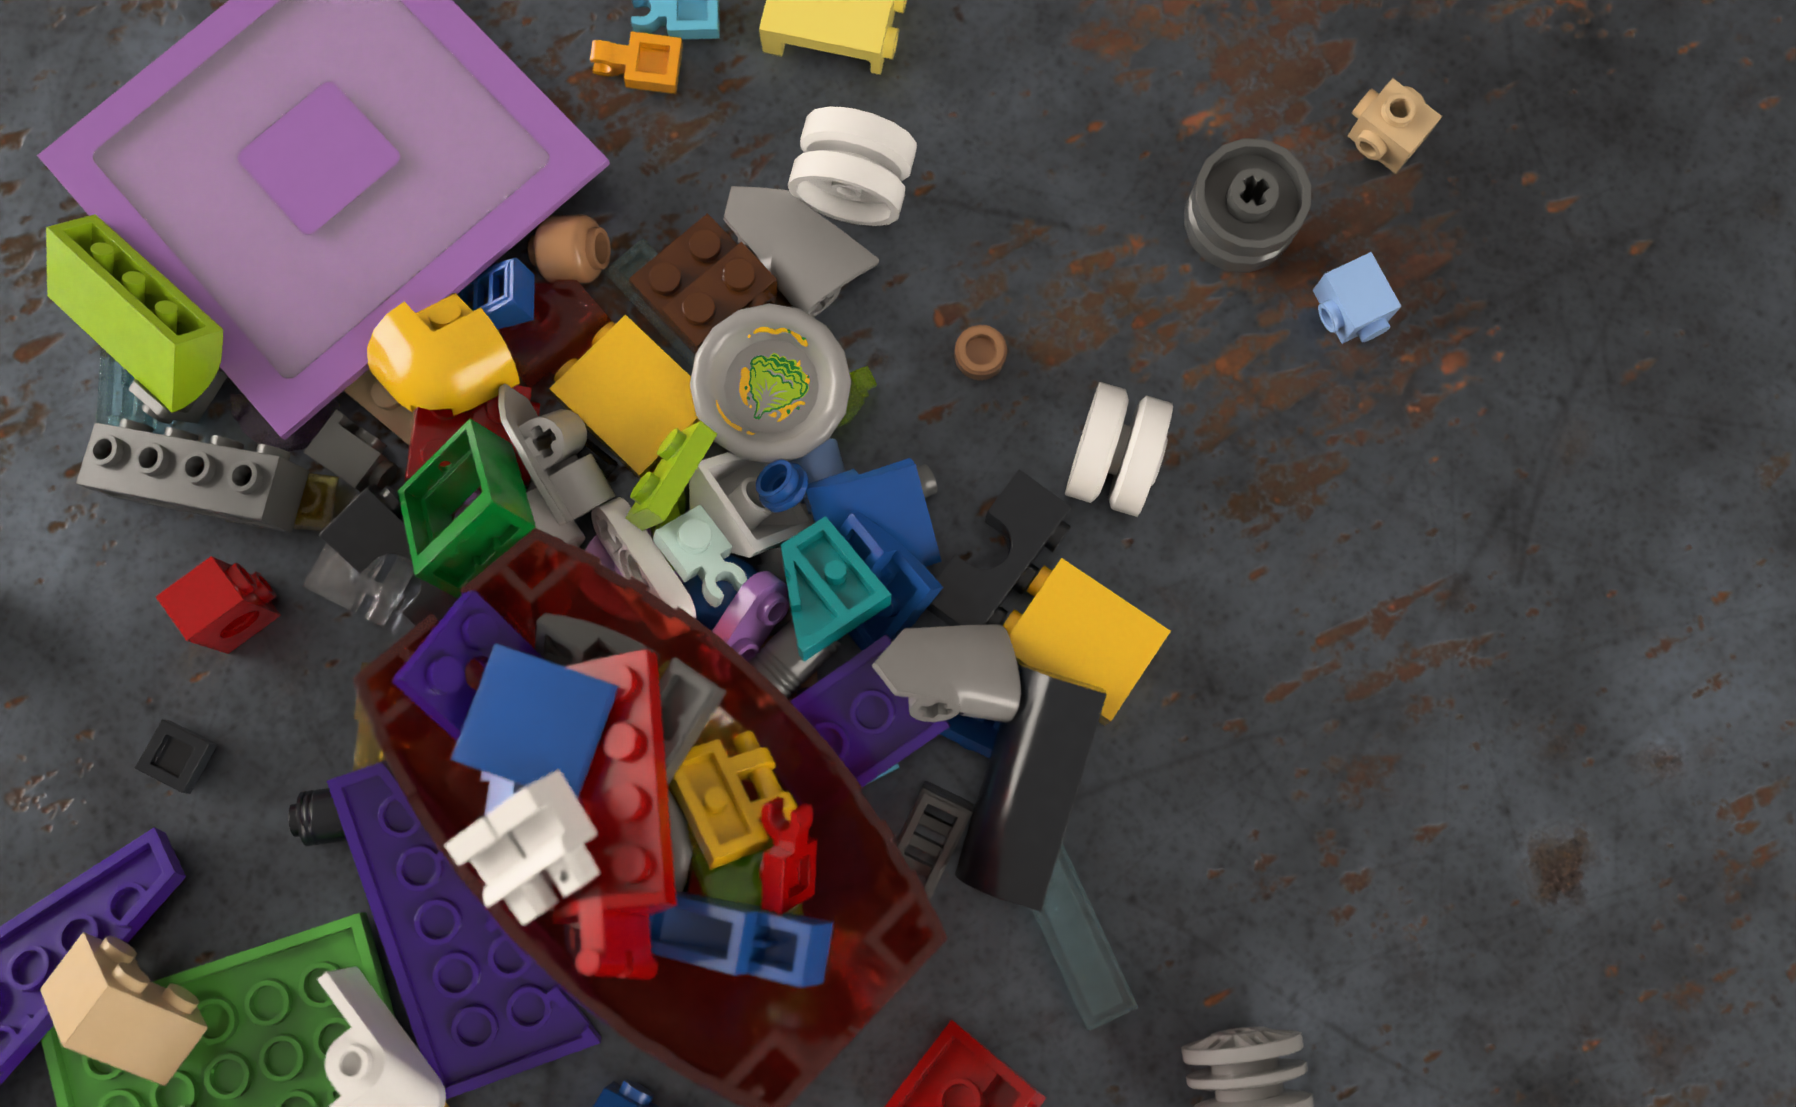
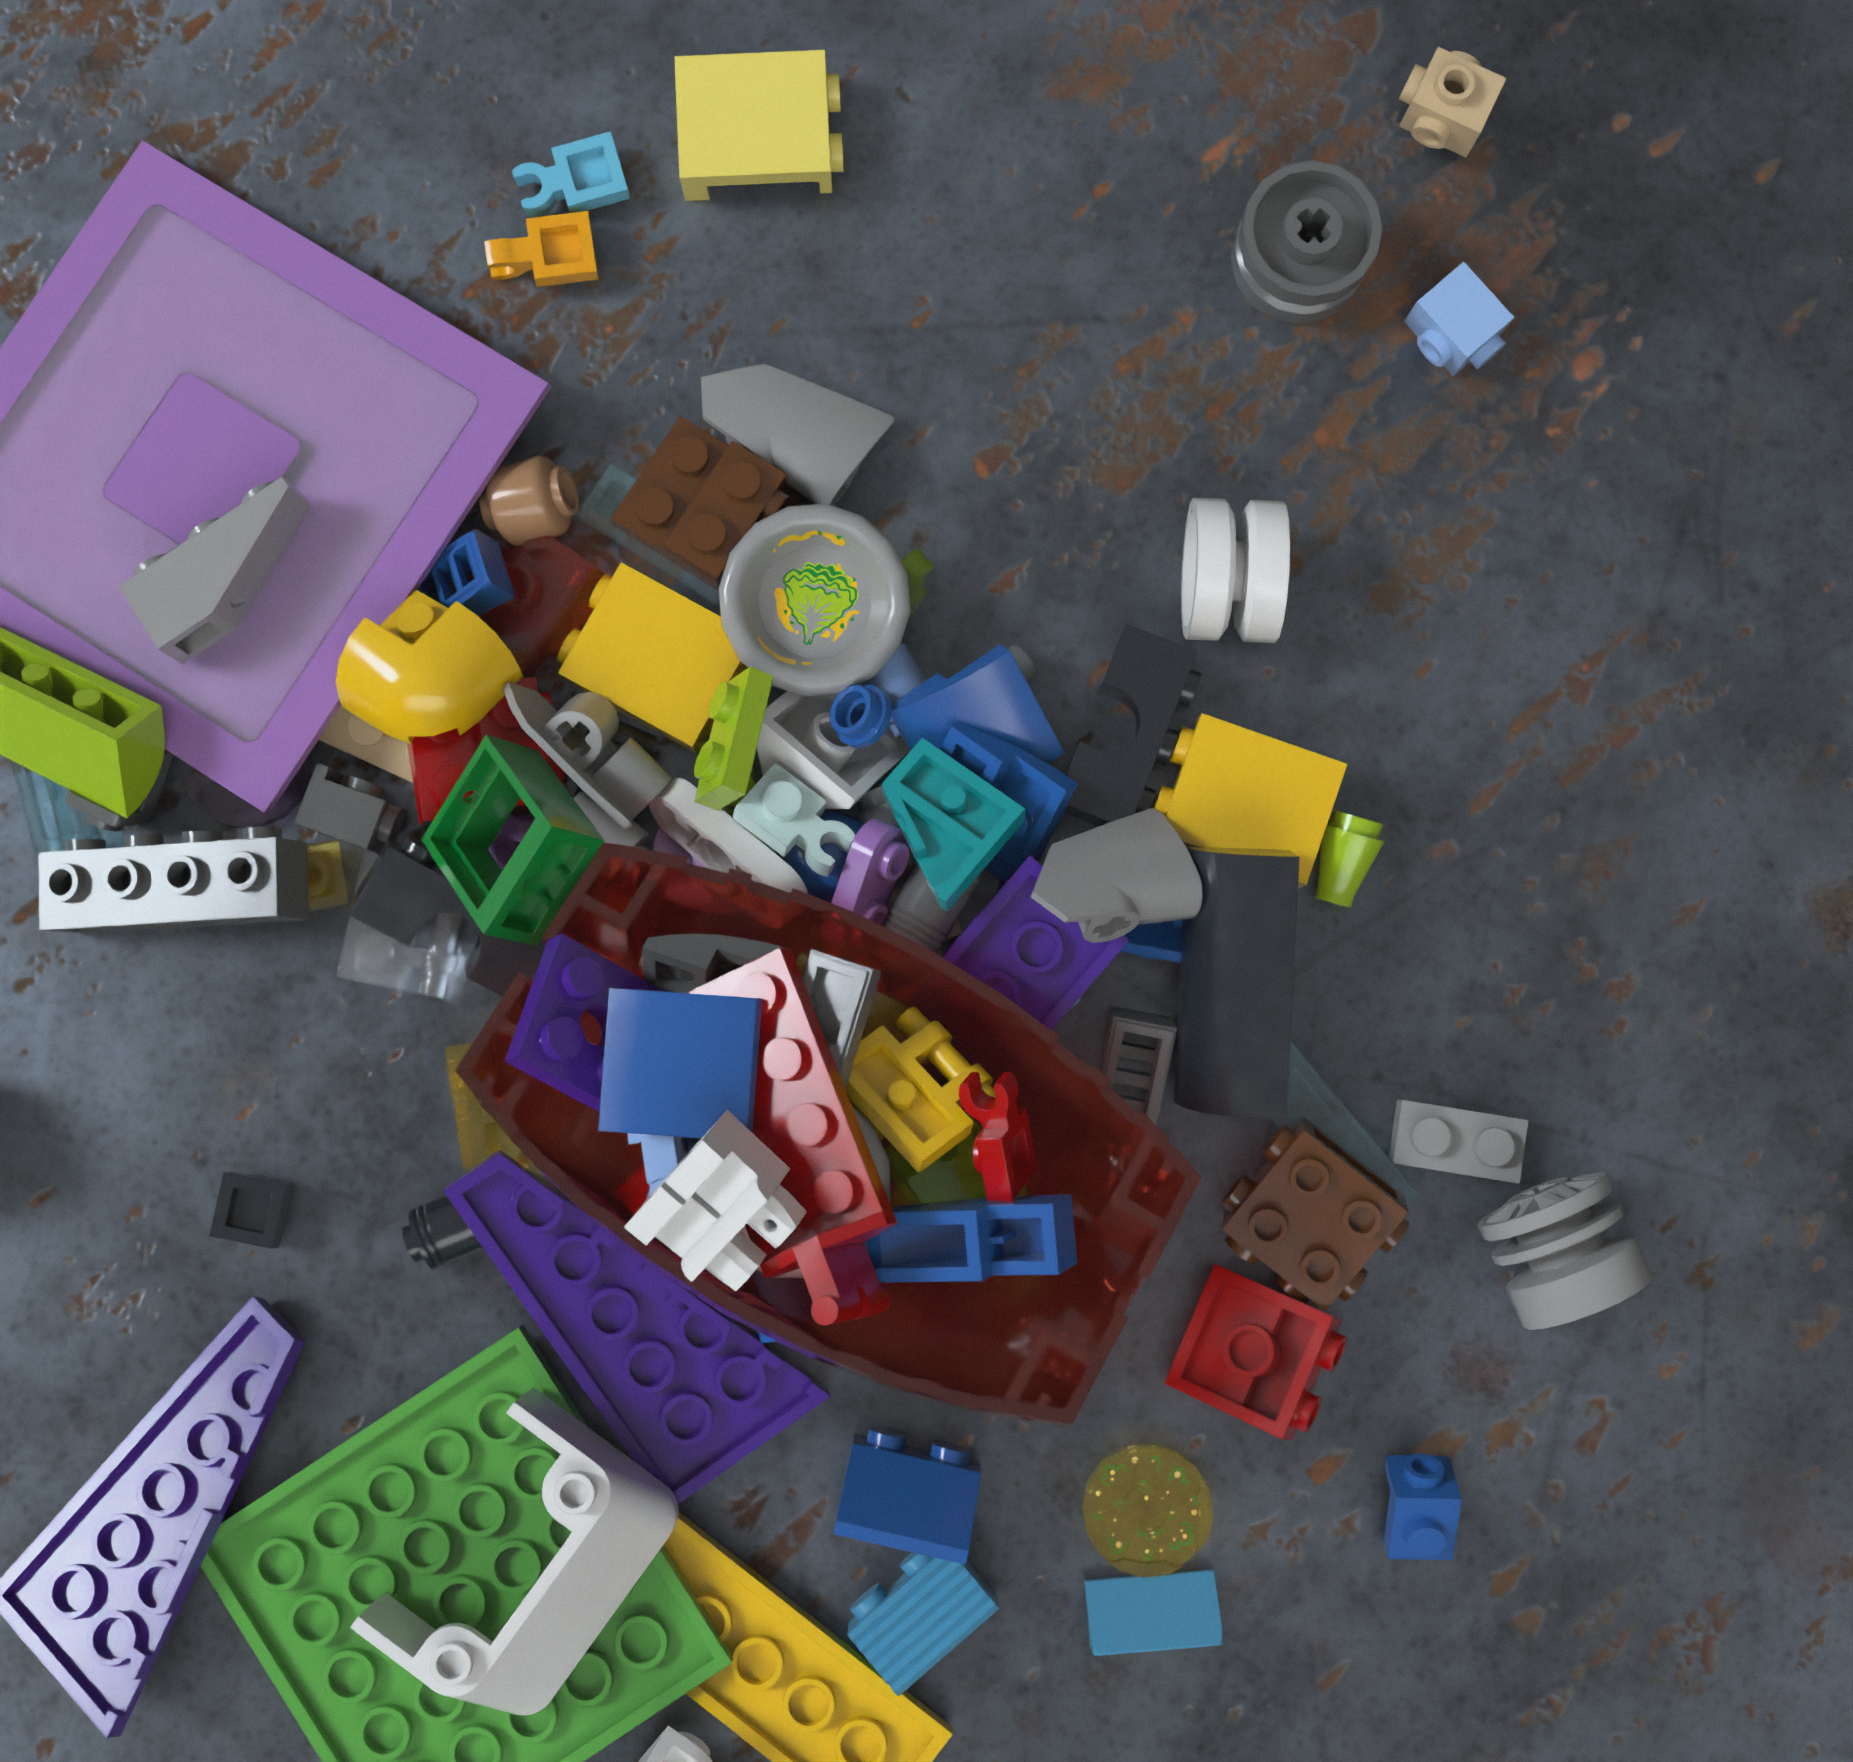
camera: 20 degrees left, 5 degrees up
tan brick [40,932,208,1086] -> none
red brick [155,556,281,654] -> none
white wheel [788,106,917,226] -> none
medium nougat tile [954,325,1007,380] -> none
none -> light grey slope [118,476,310,664]
none -> reddish brown brick [1220,1117,1409,1311]
none -> lime cone [1314,810,1385,908]
none -> light grey plate [1388,1100,1529,1184]

